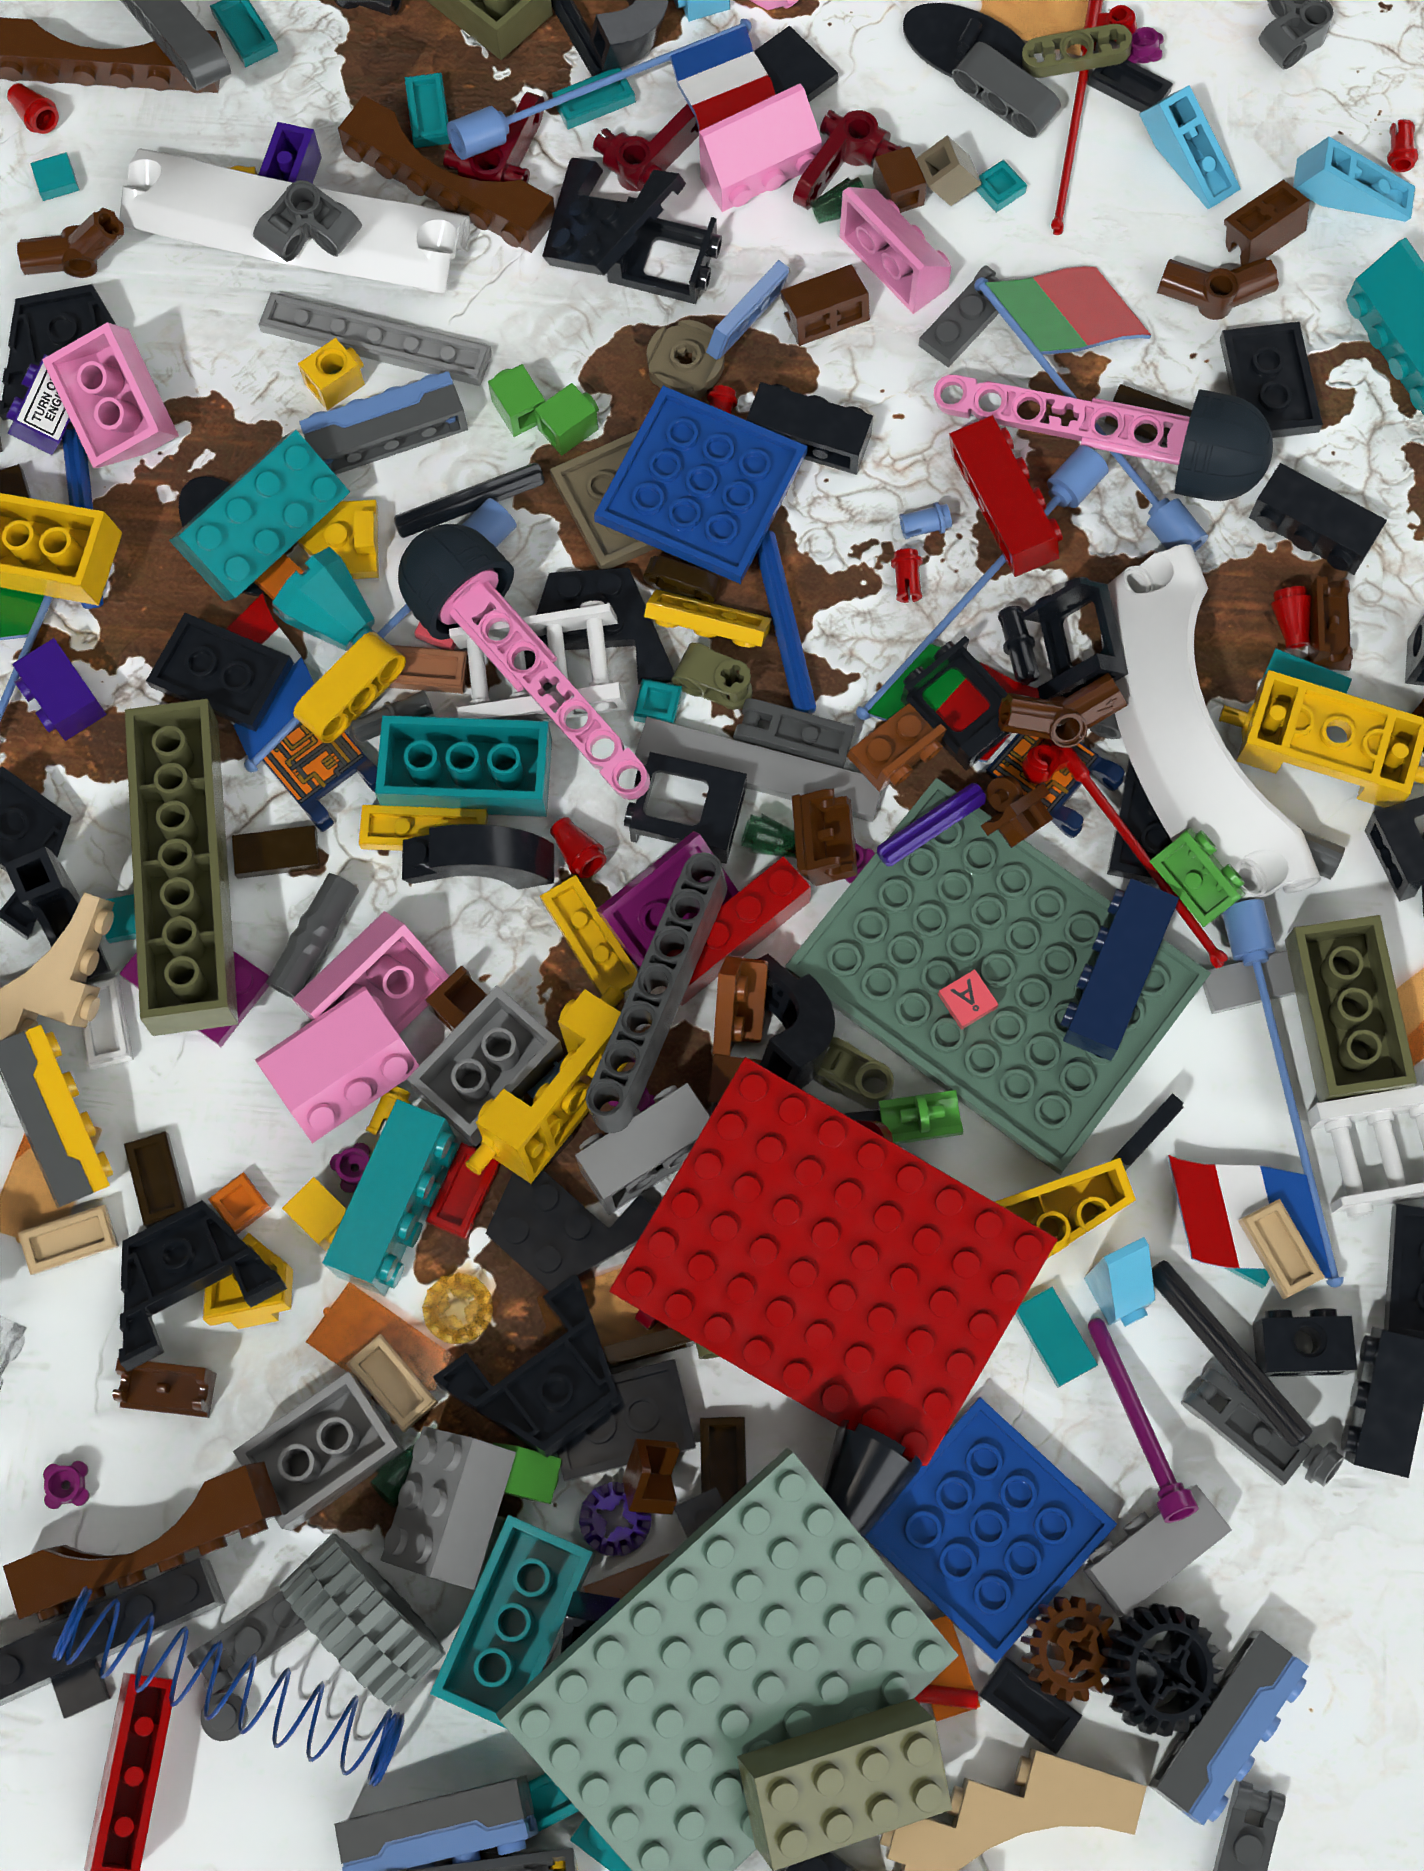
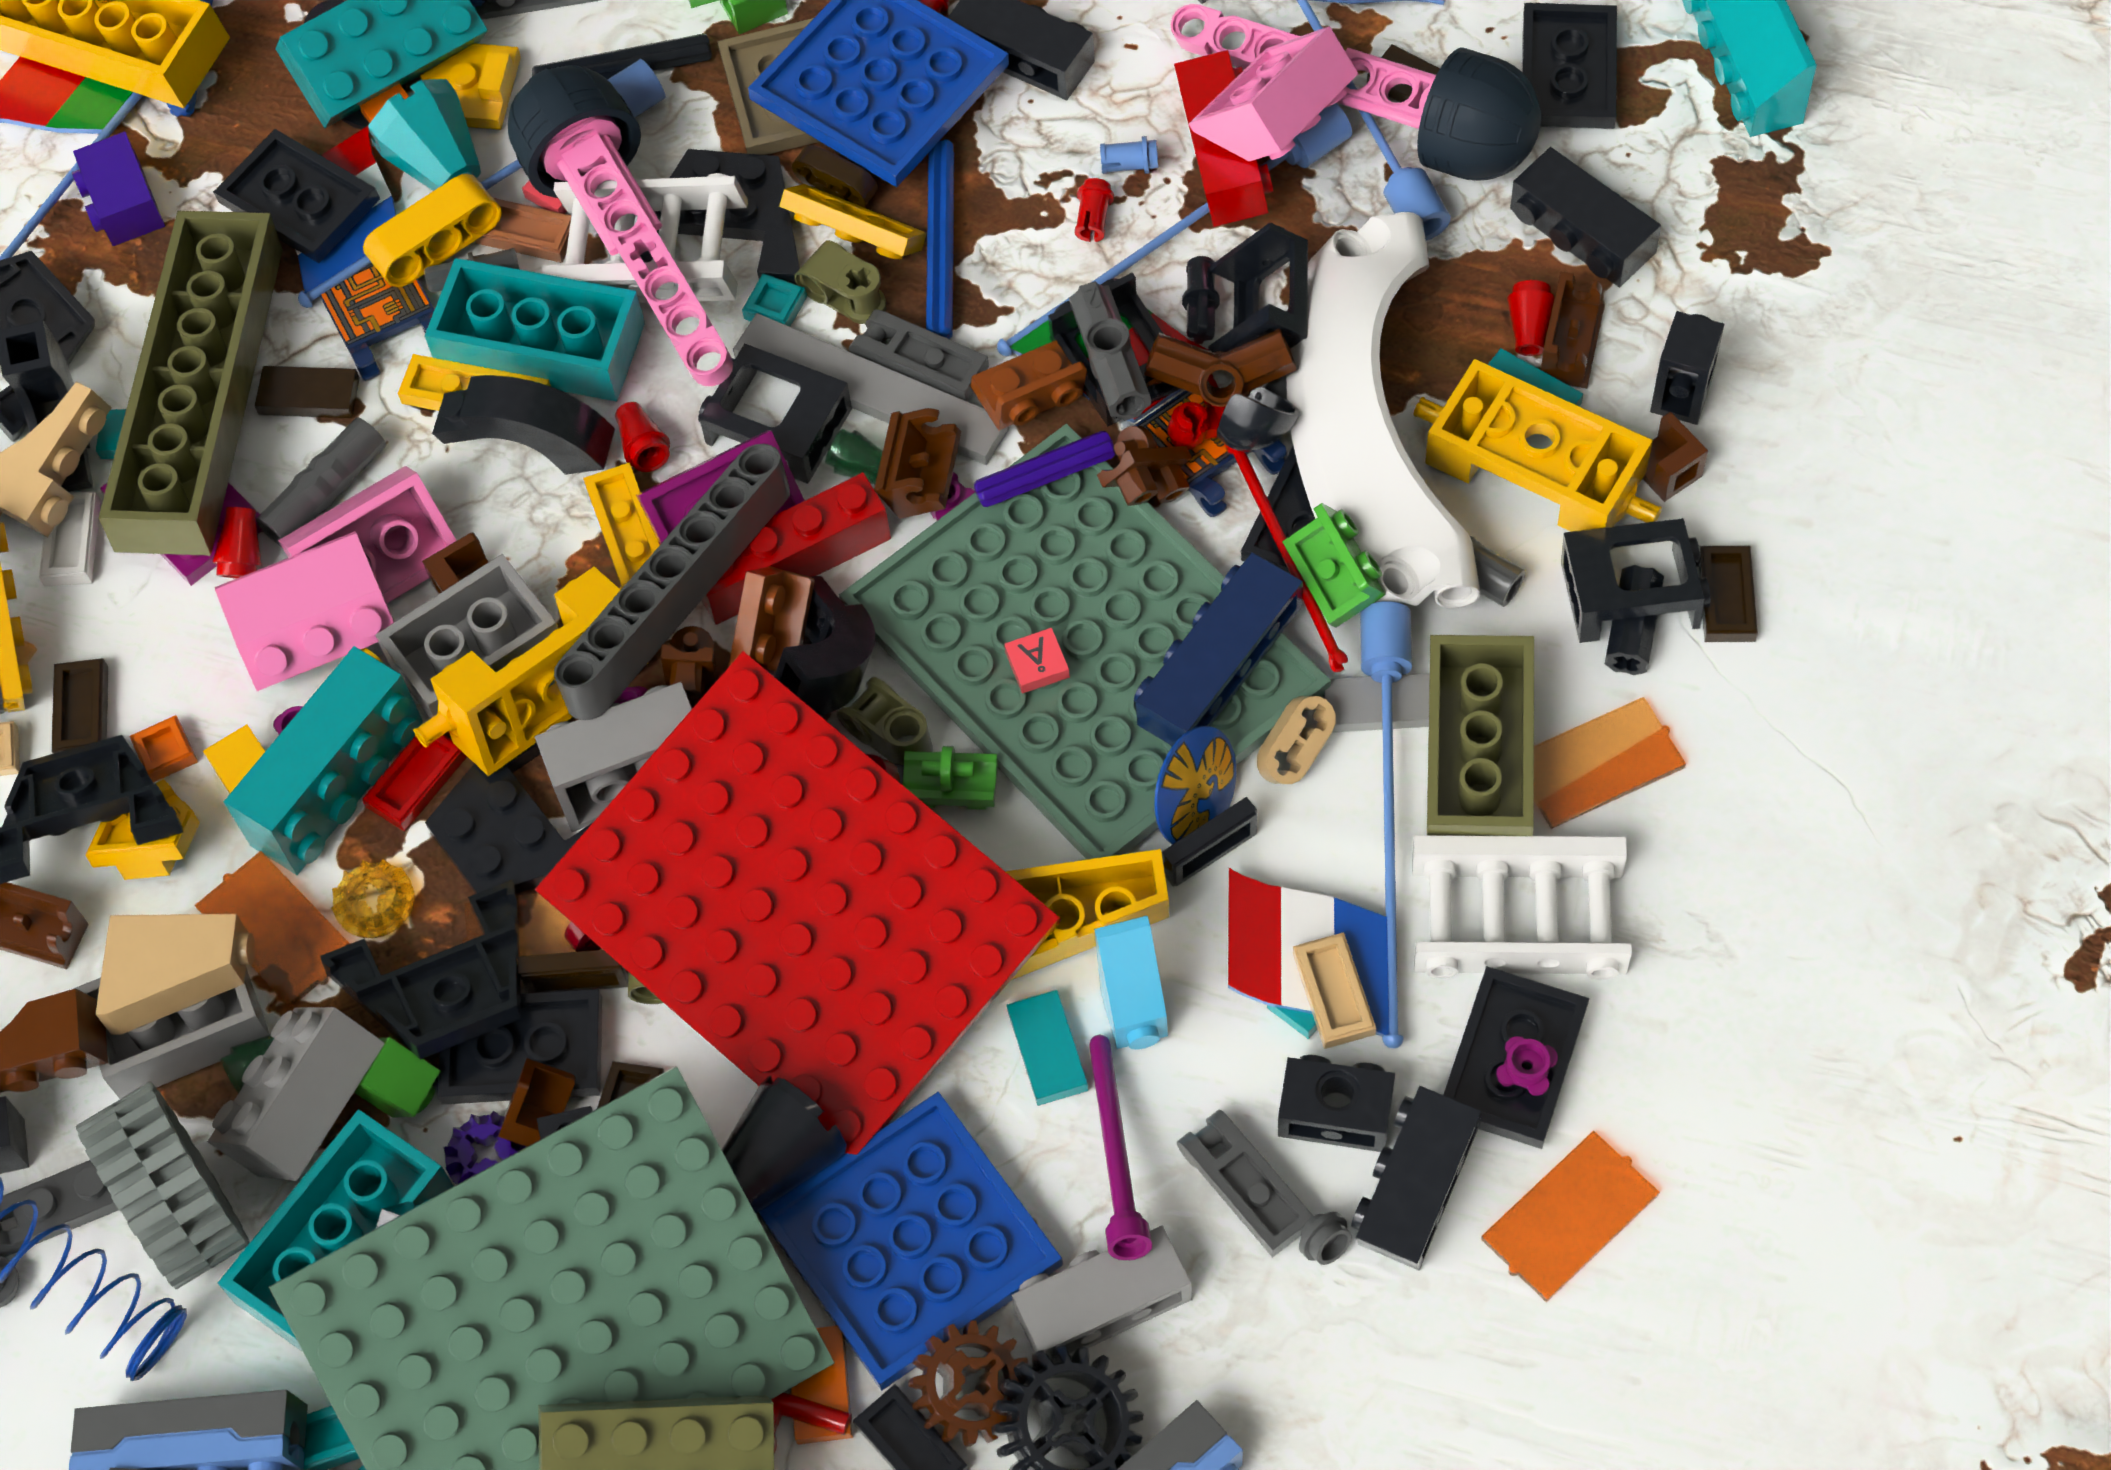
camera: 15 degrees right, 10 degrees down
tan tile [346,1334,439,1433] -> none
black axle [1152,1260,1313,1447] -> none
none -> tan slope [96,914,255,1035]
none -> red cone [212,507,262,579]
none -> reddish brown hips [661,626,718,708]
none -> dark grey piece [1069,281,1151,421]
none -> shield [1154,726,1236,845]
none -> bright pink slope [1189,26,1358,161]
none -> black helmet [1217,386,1300,452]
none -> tan beam [1257,696,1336,784]

